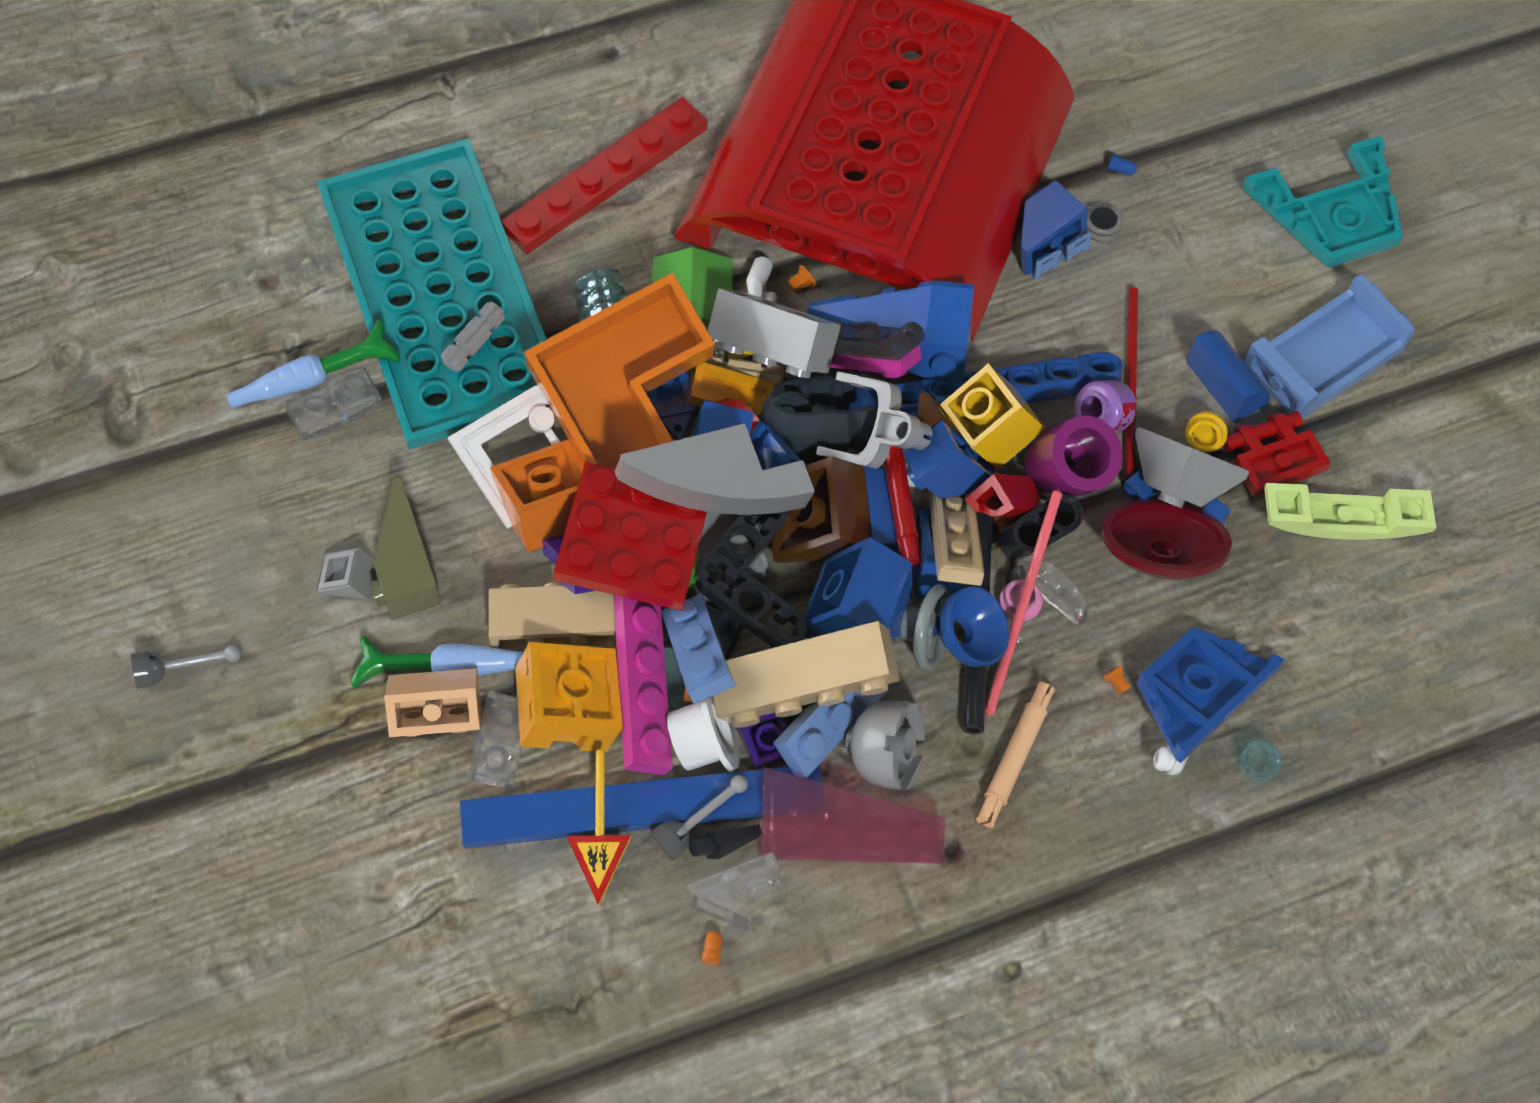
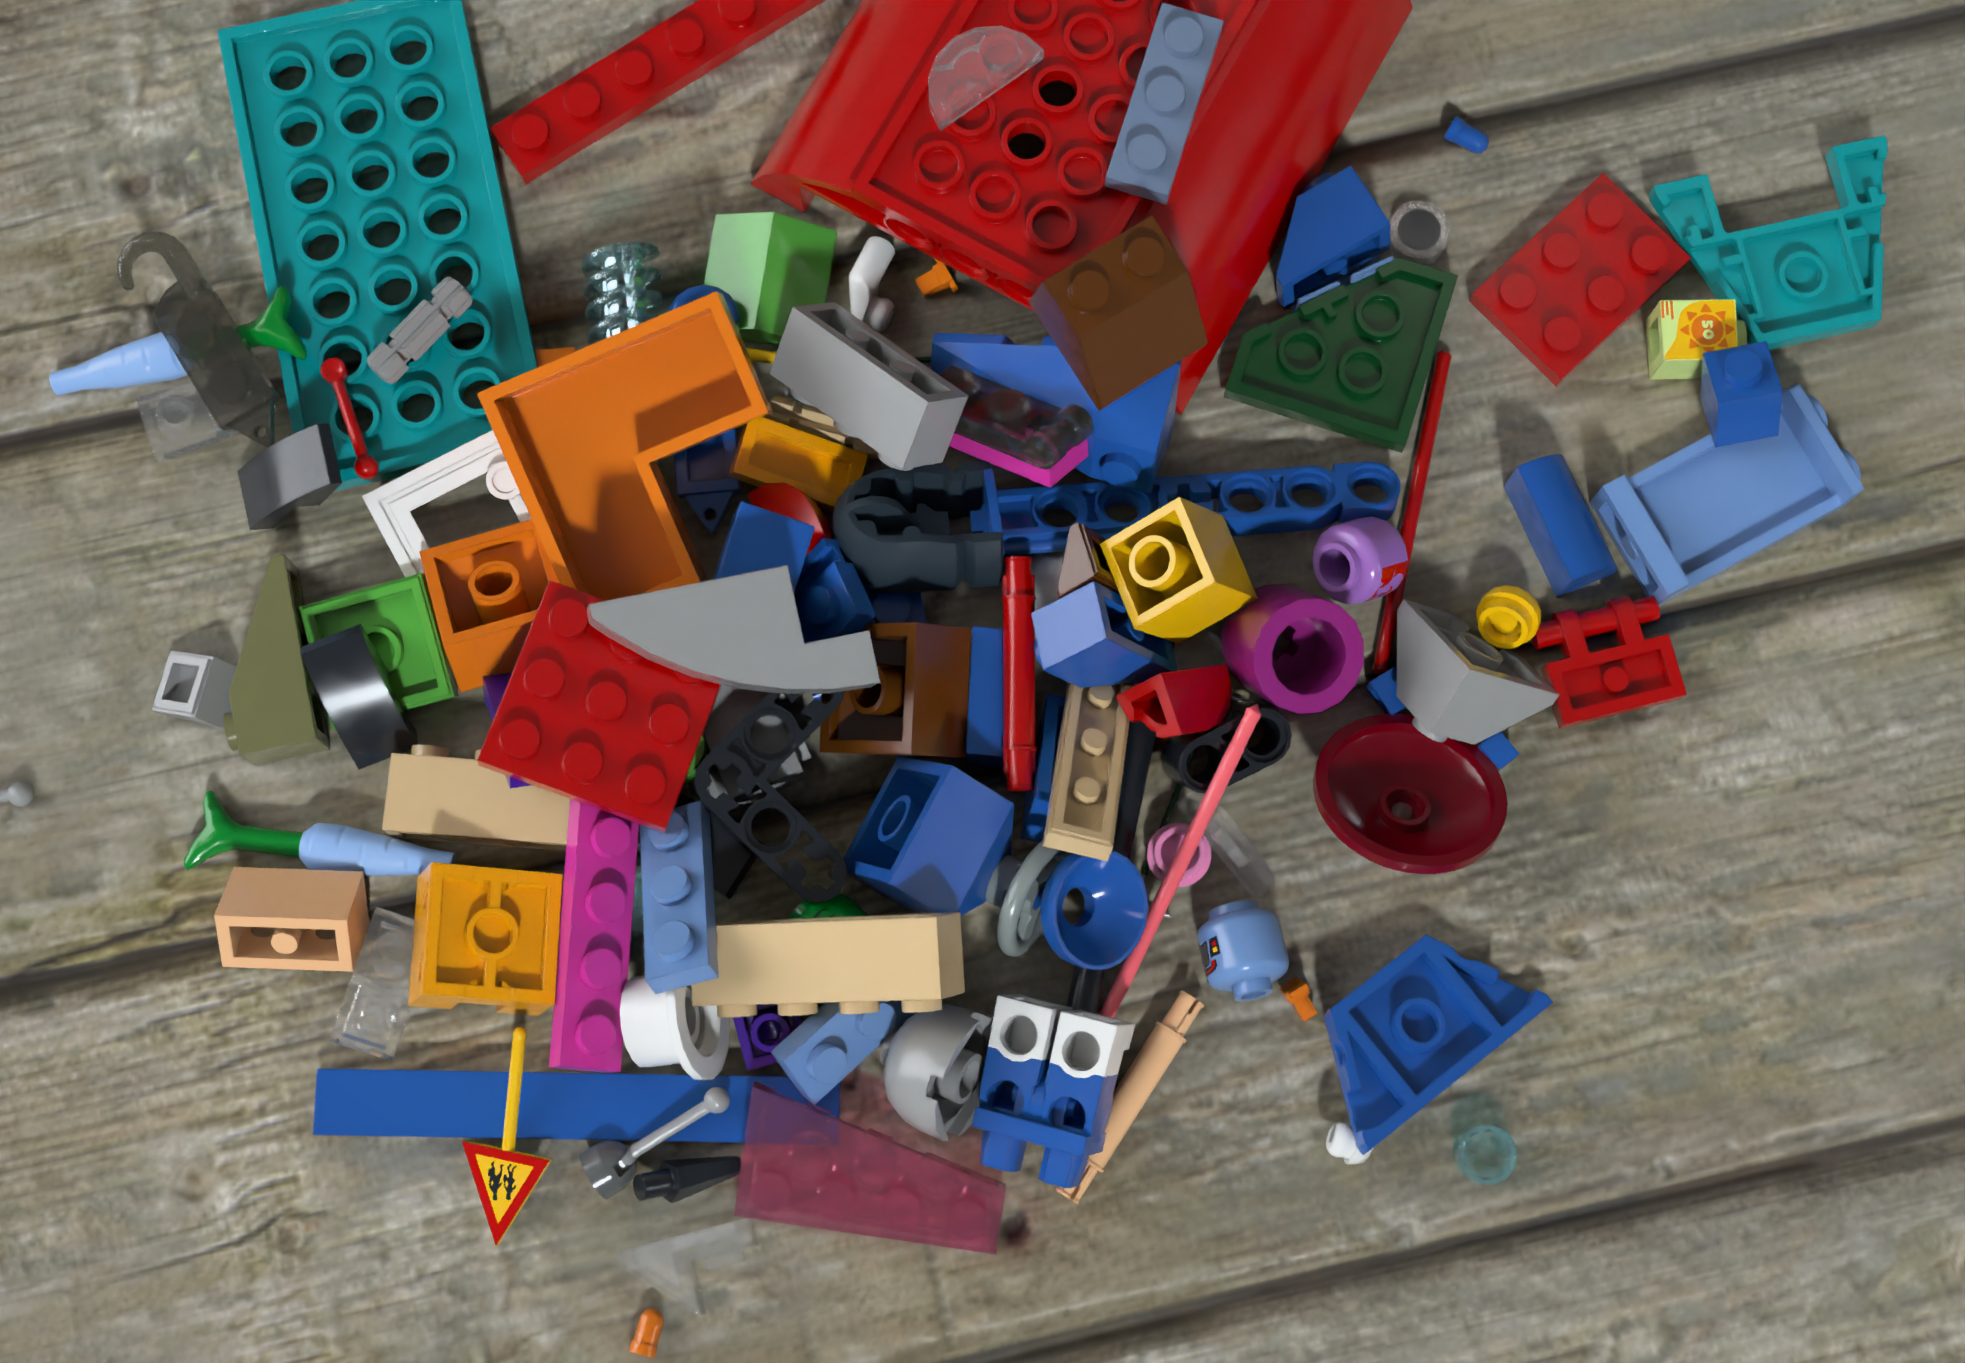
camera: 10 degrees right, 15 degrees up
light grey piece [816,371,932,469] -> none
yellowish green slope [1264,483,1436,540] -> none
none -> clear smoke plate [117,231,281,448]
none -> black slope [238,423,342,530]
none -> bright green plate [299,573,459,730]
none -> black slope [301,624,418,770]
none -> red hinge [320,358,379,479]
none -> clear tile [928,26,1044,131]
none -> blue hips [972,994,1135,1189]
none -> reddish brown slope [1028,215,1208,411]
none -> sand blue plate [1105,2,1224,205]
none -> medium blue head [1197,900,1289,1002]
none -> dark green plate [1223,257,1458,453]
none -> red plate [1469,173,1691,387]
none -> brick [1646,299,1747,380]
none -> blue brick [1700,341,1783,448]

